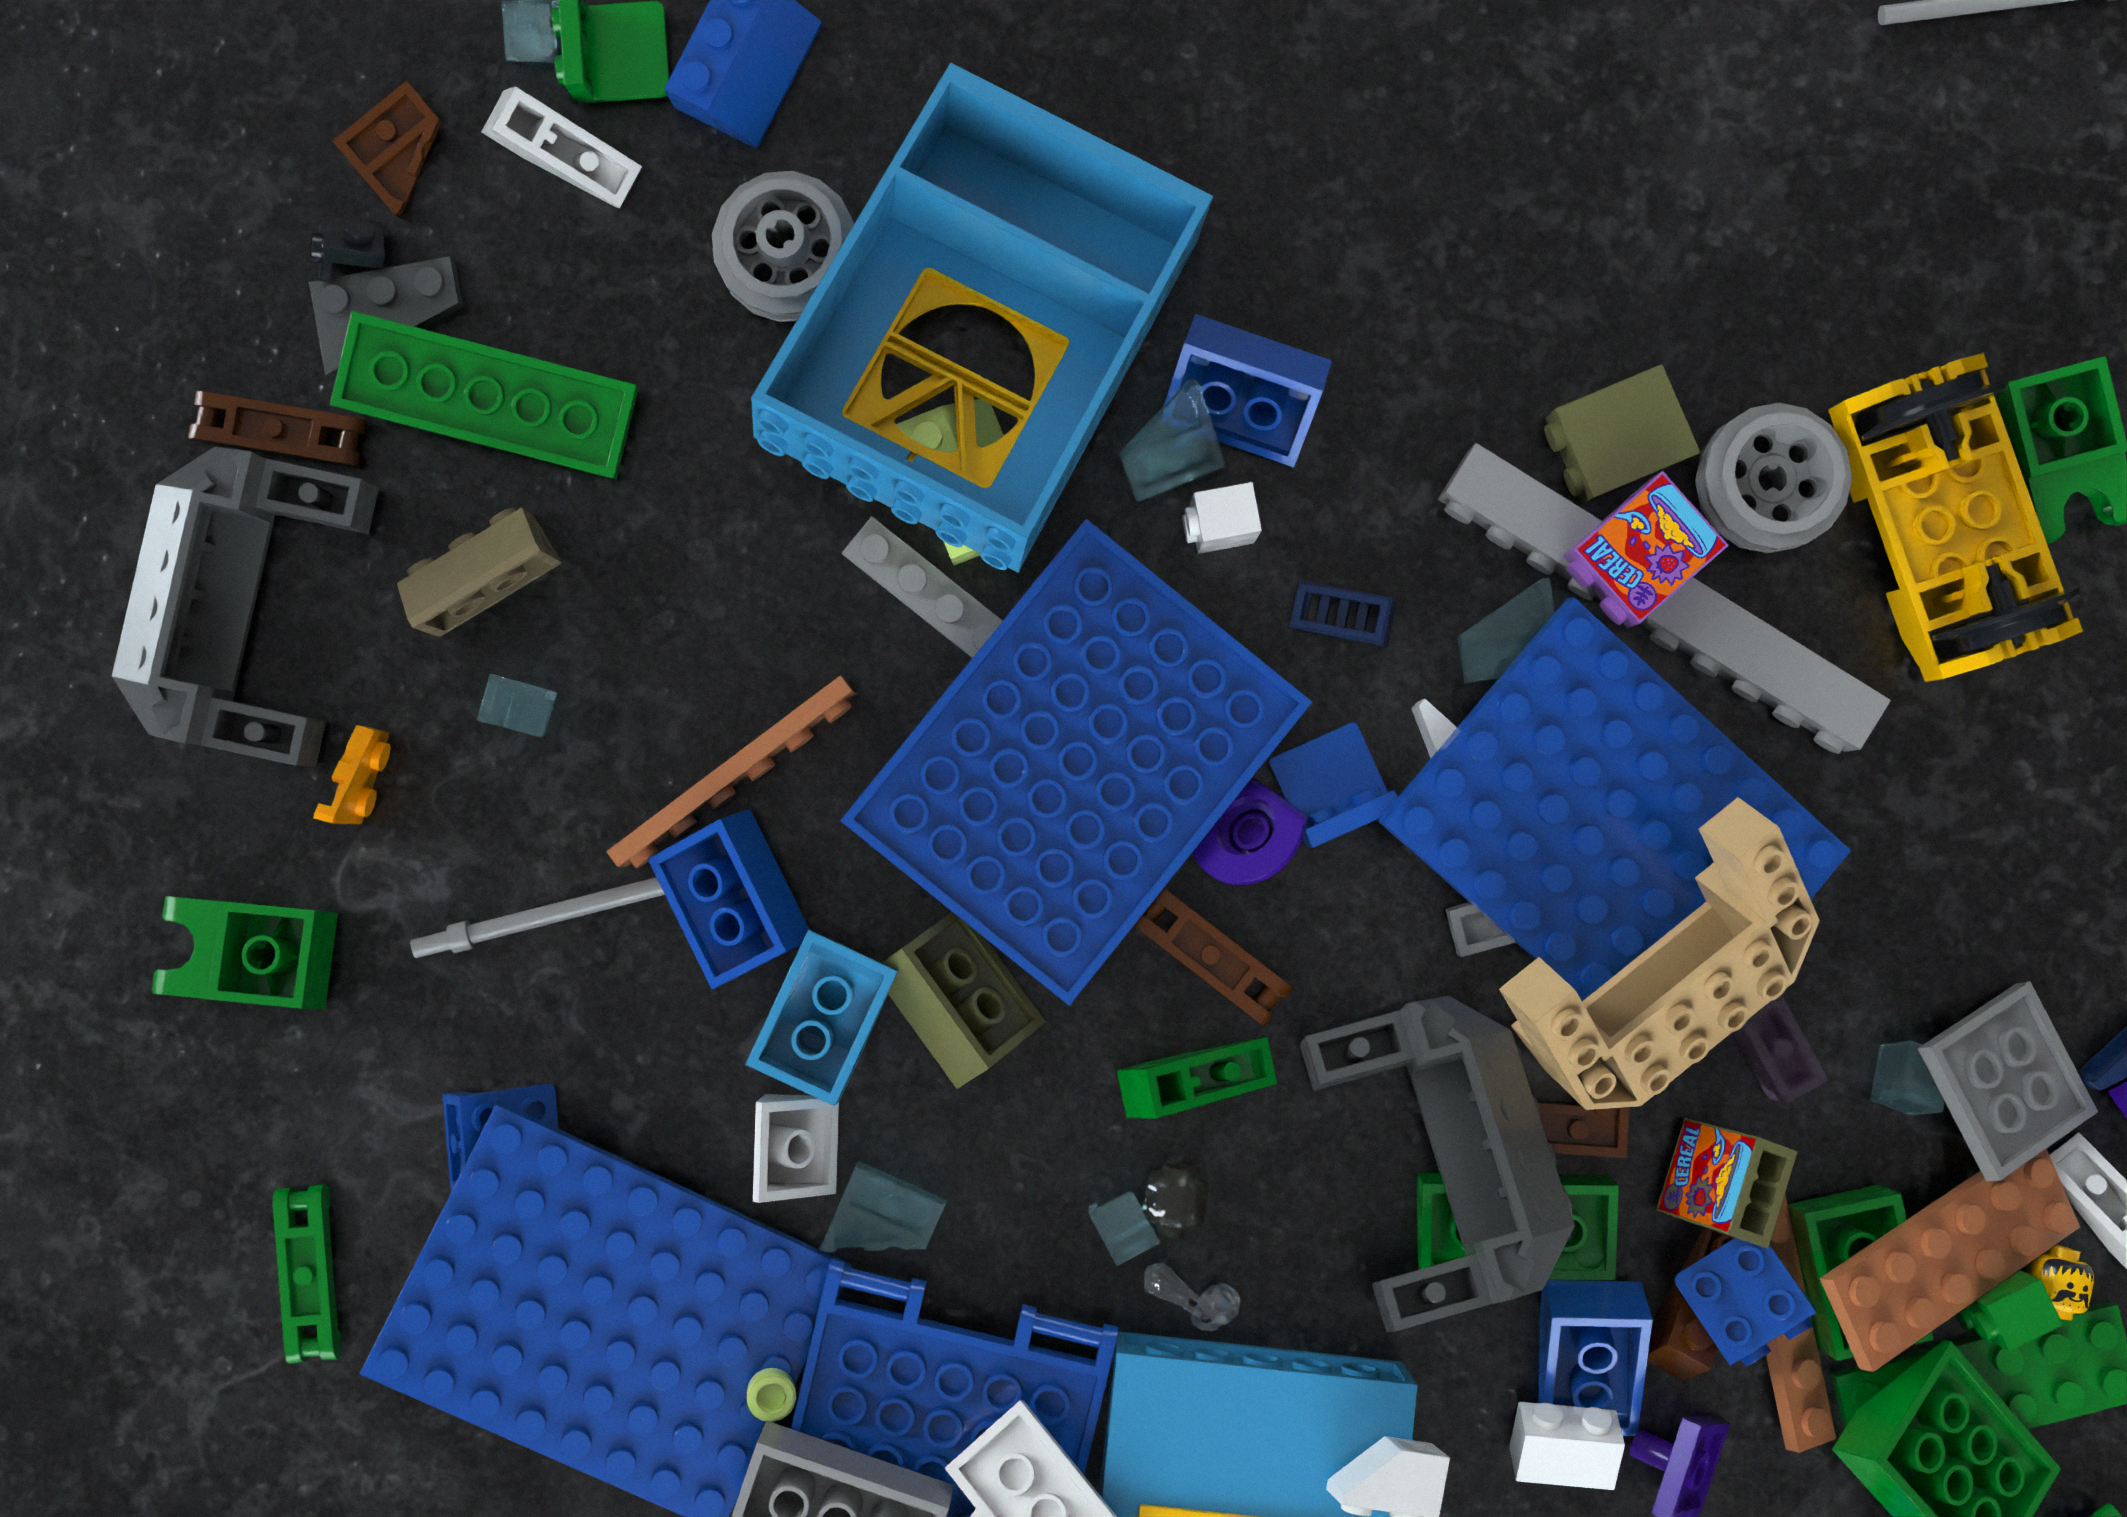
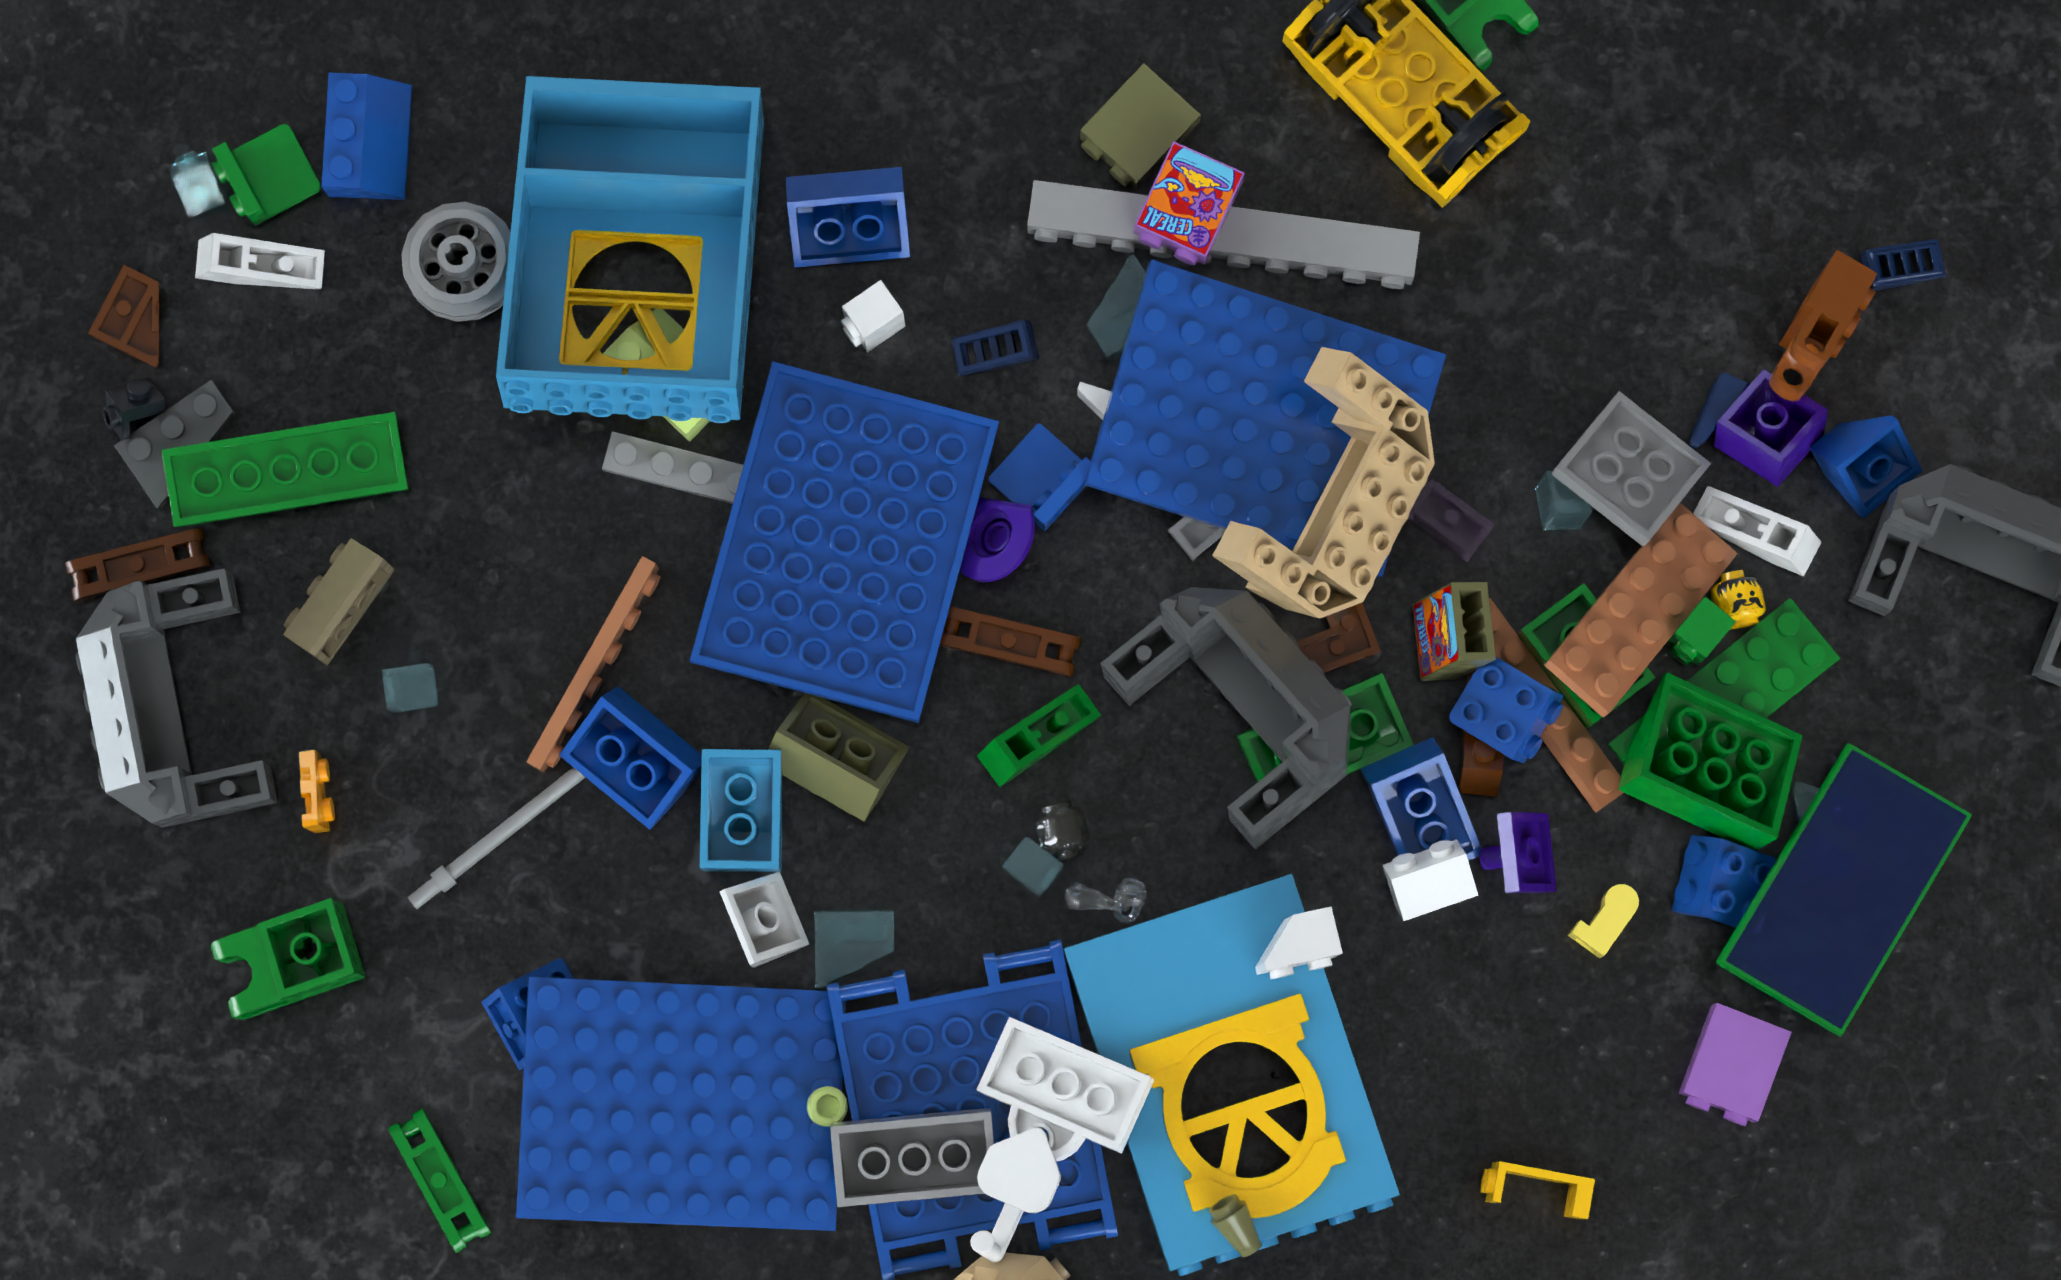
camera: 25 degrees left, 5 degrees down
clear light blue wing [1119,378,1226,502] -> none
light grey wheel [1695,403,1852,553] -> none

